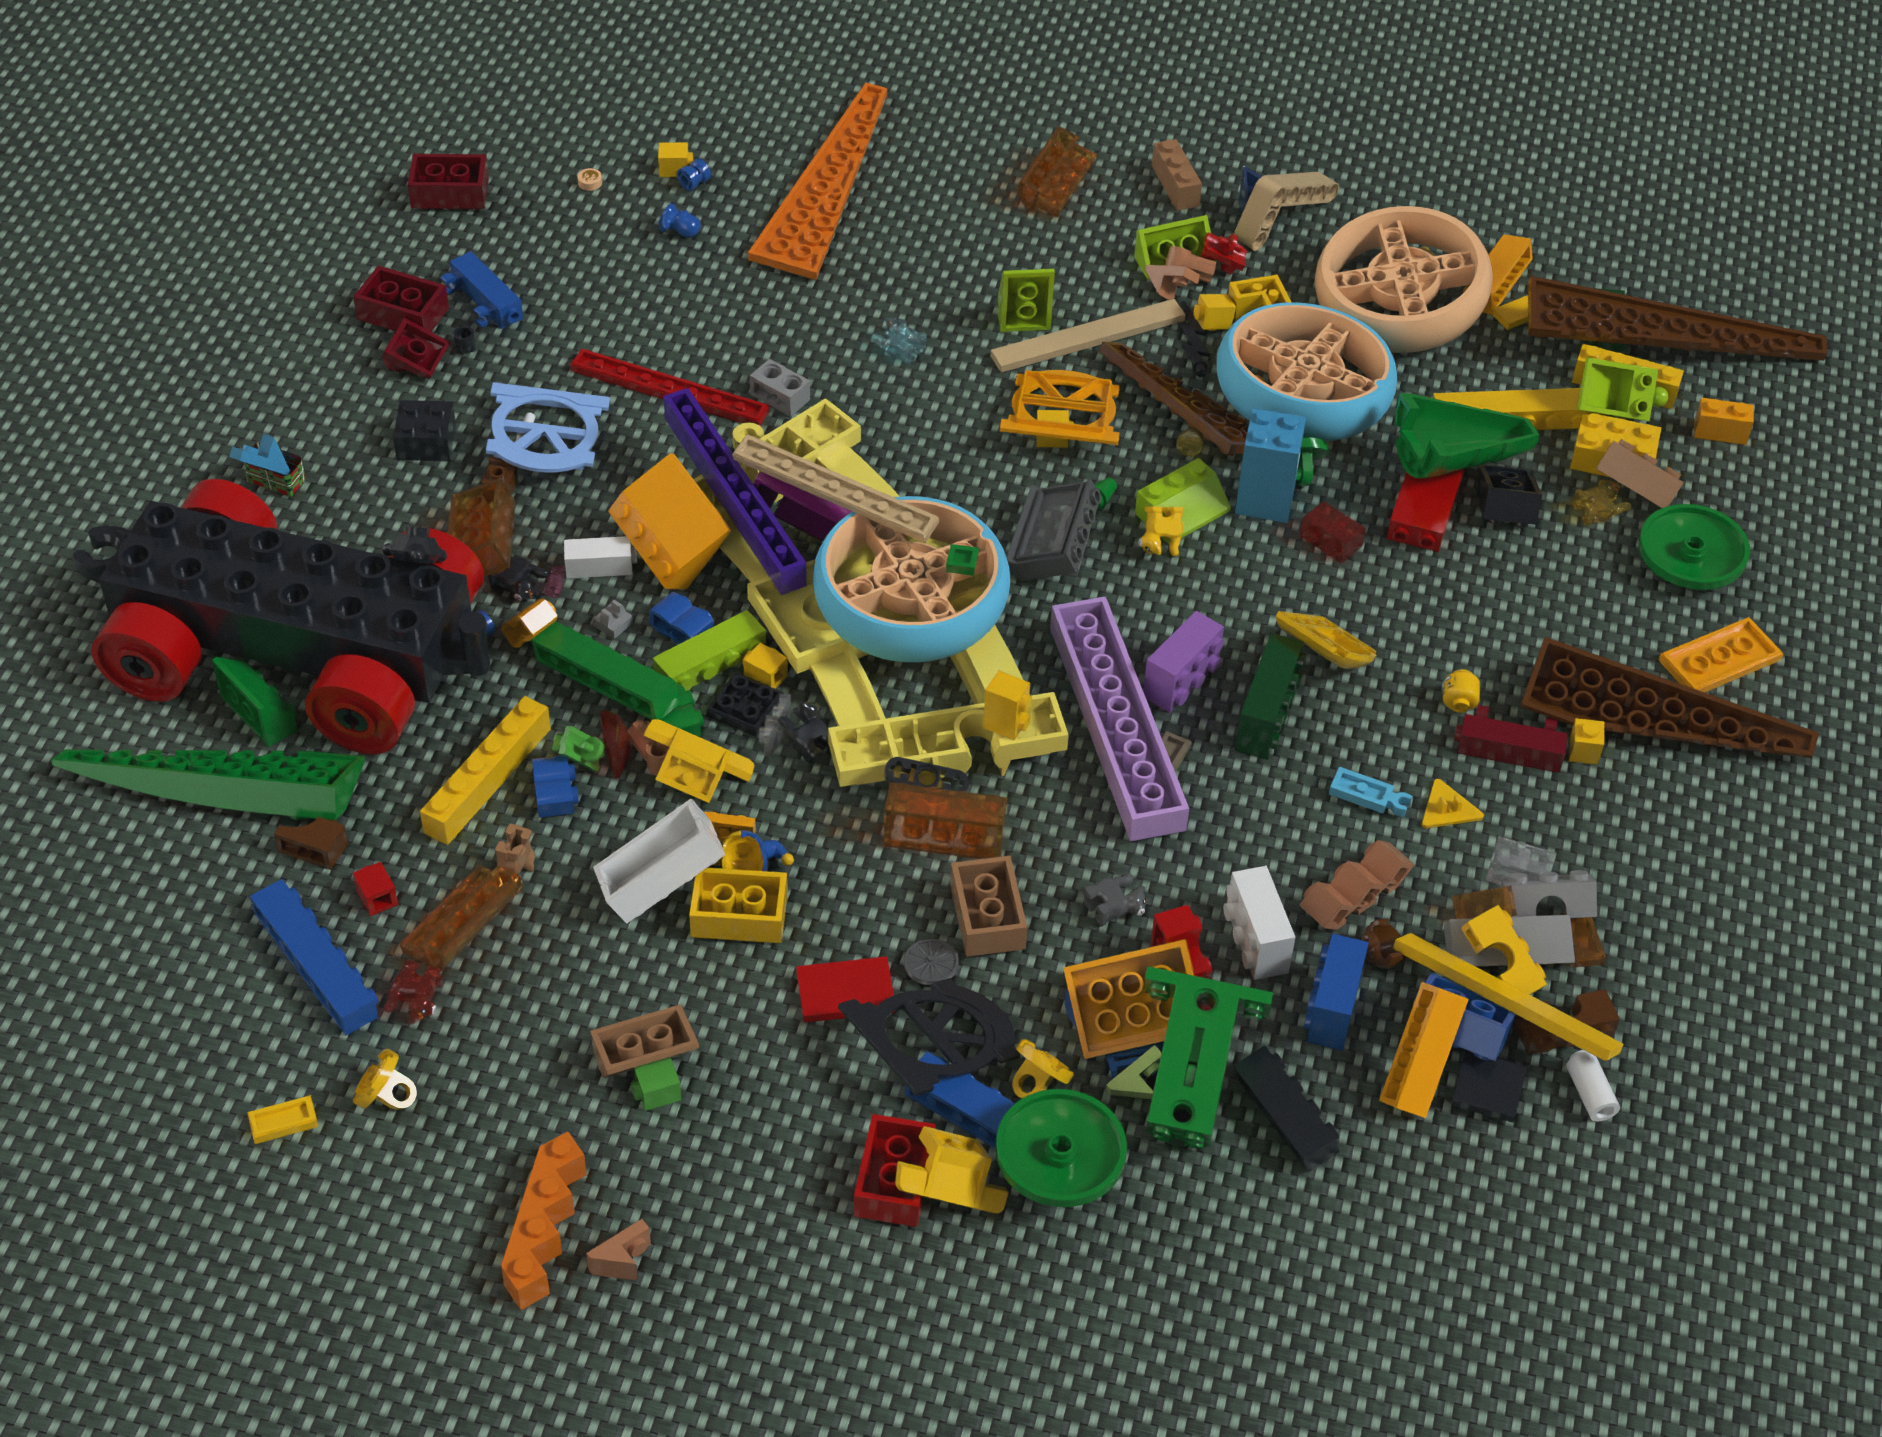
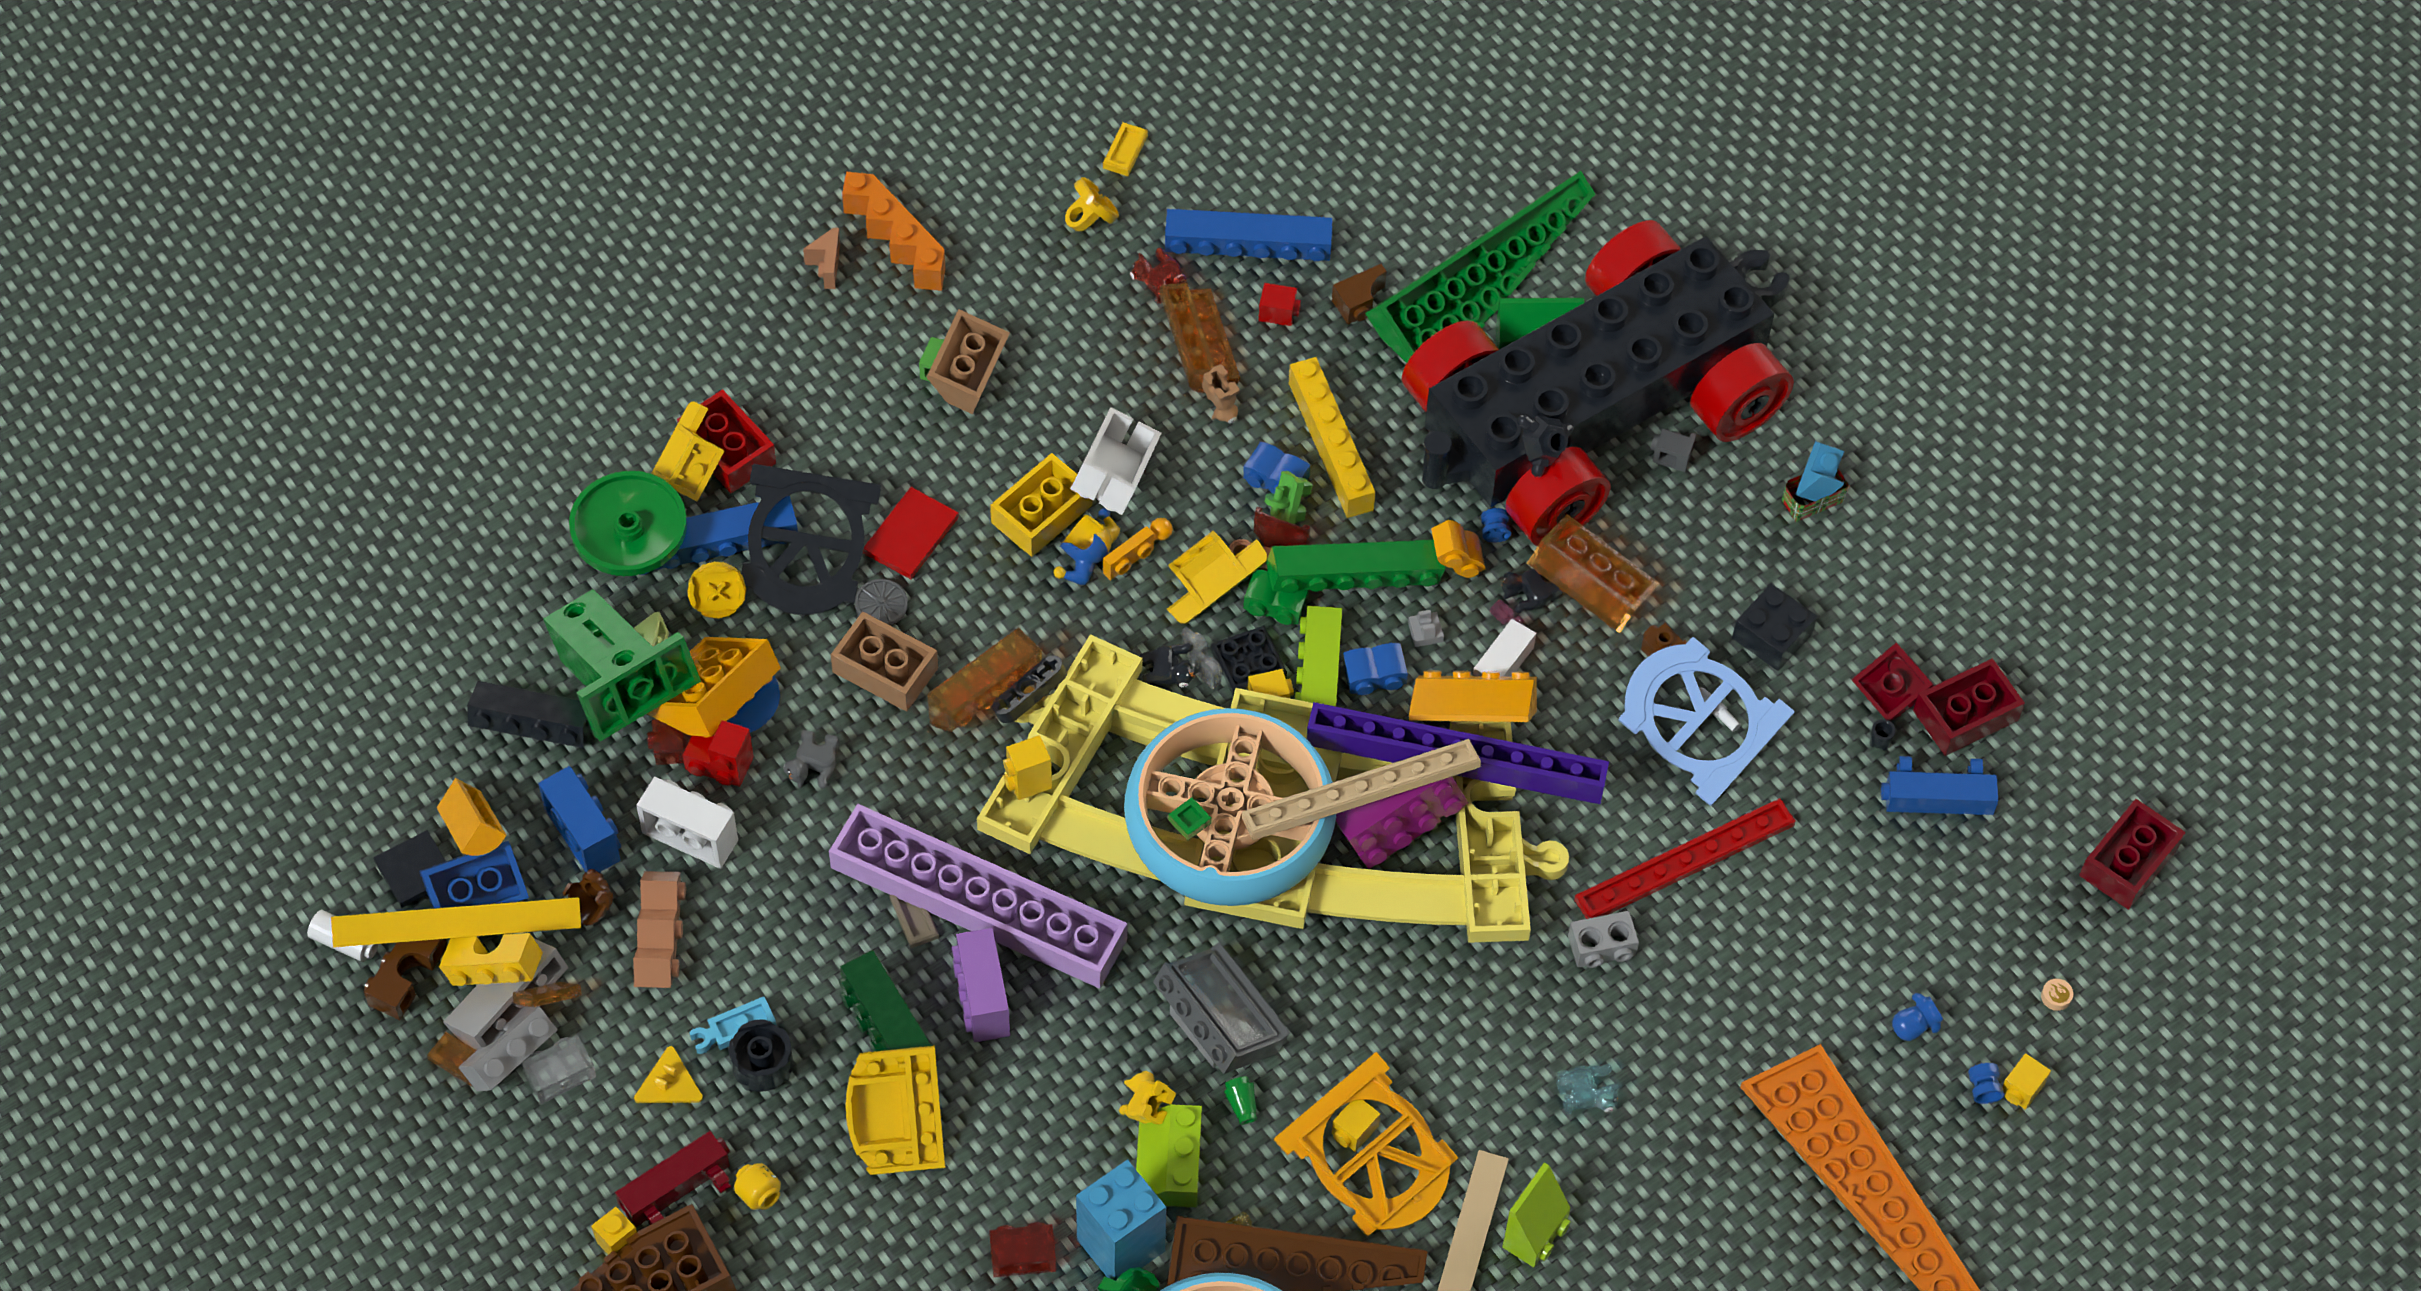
camera: 130 degrees right, 10 degrees up
none -> black brick [729,1019,793,1092]

